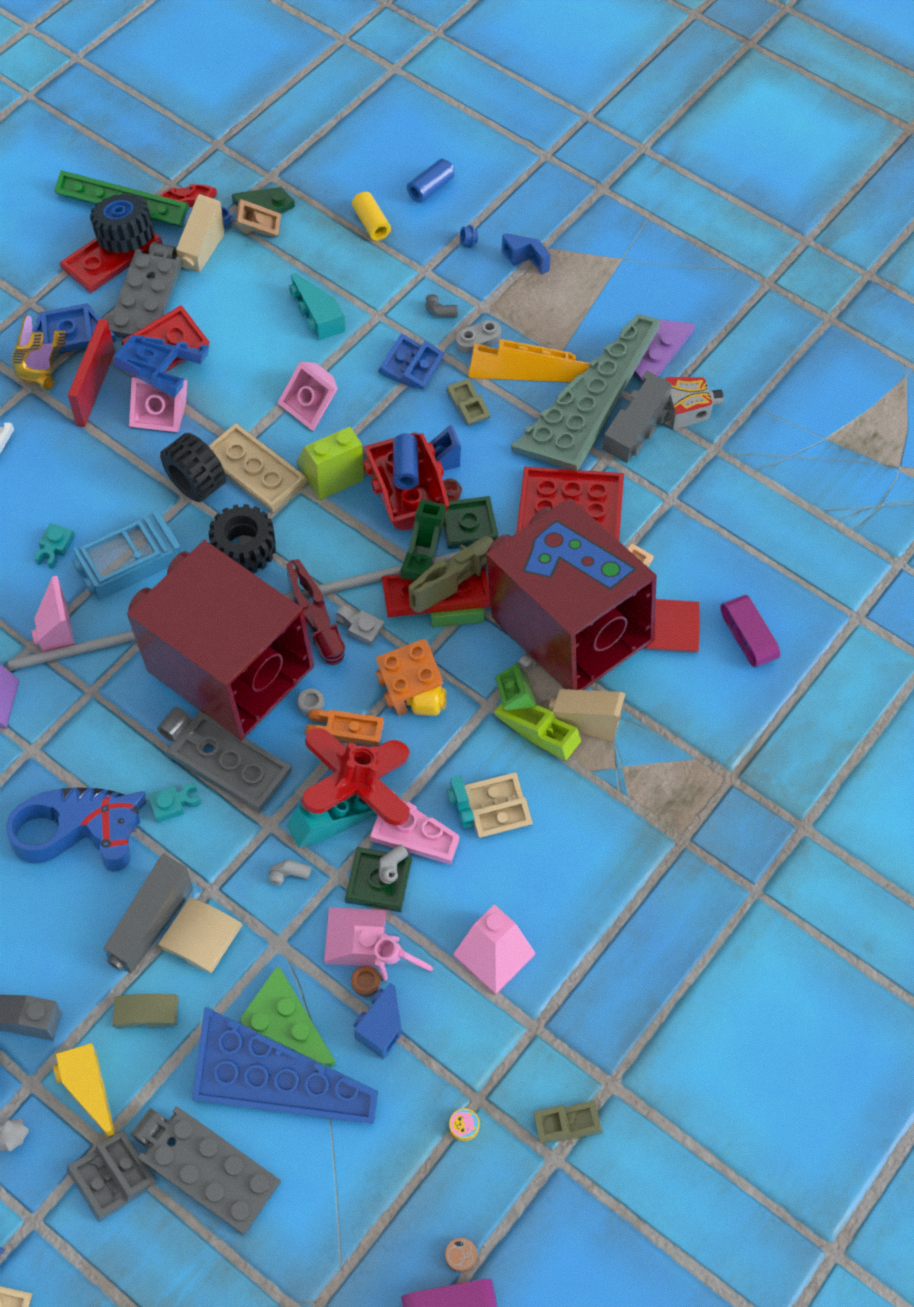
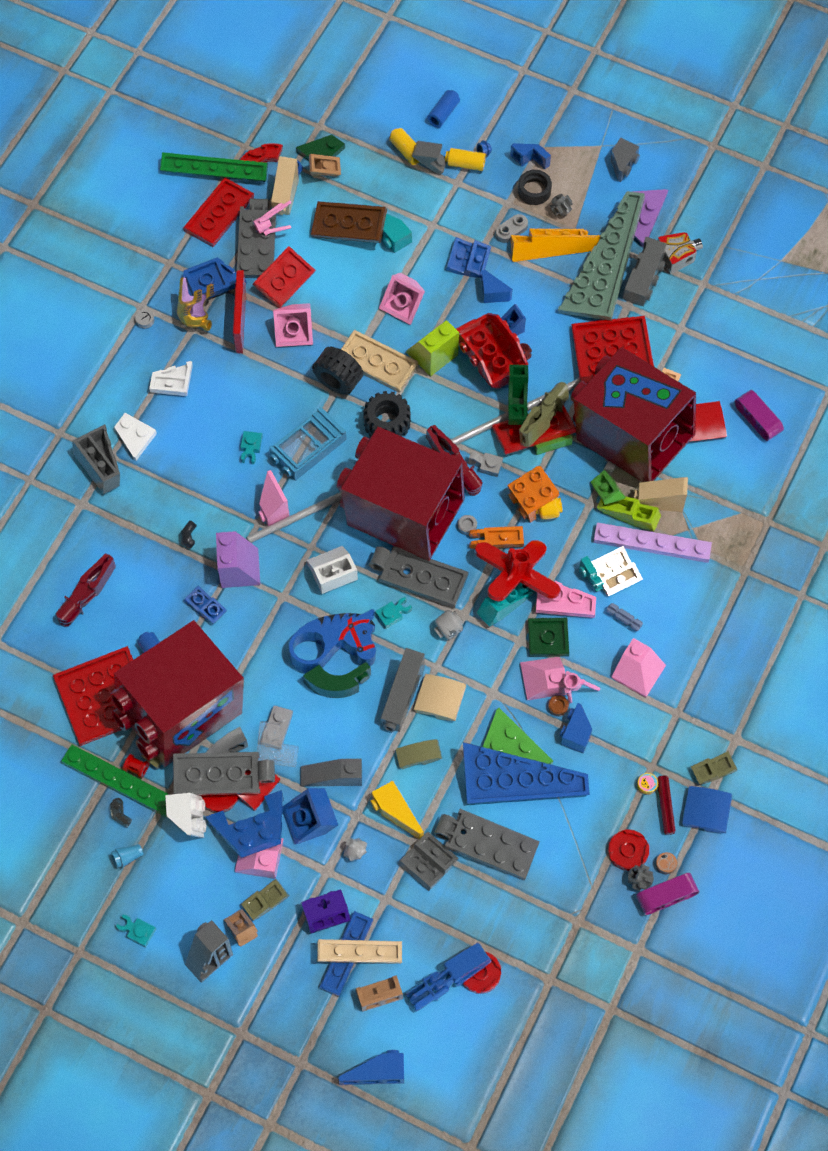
camera: 10 degrees left, 5 degrees up
black wheel [90,193,154,253] -> none
blue wing [113,335,209,397] -> none
light grey arm [268,860,311,886] -> none
light grey arm [378,844,408,884] -> none
blue brick [393,433,419,490] -> none
dark grey arm [425,294,458,318] -> none
dark green tile [443,496,499,549] -> none
olive slope [446,378,491,426] -> none
none -> bright pink plant [253,201,291,236]
none -> dark green arch [303,662,371,698]
none -> white slope [307,546,358,594]
none -> reddish brown tile [311,201,387,243]
none -> dark grey slope [412,141,446,175]
none -> light grey head [434,610,464,640]
none -> yellow brick [445,148,486,171]
none -> blue slope [481,269,513,303]
none -> black tyre [518,170,552,205]
none -> dark grey gear [550,194,573,216]
none -> lavender plate [593,522,712,563]
none -> sand blue axle [606,603,643,631]
none -> red tile [608,829,649,871]
none -> dark grey slope [611,138,640,182]
none -> dark grey gear [628,864,654,891]
none -> dark red axle [658,775,676,835]
none -> blue slope [682,786,732,833]

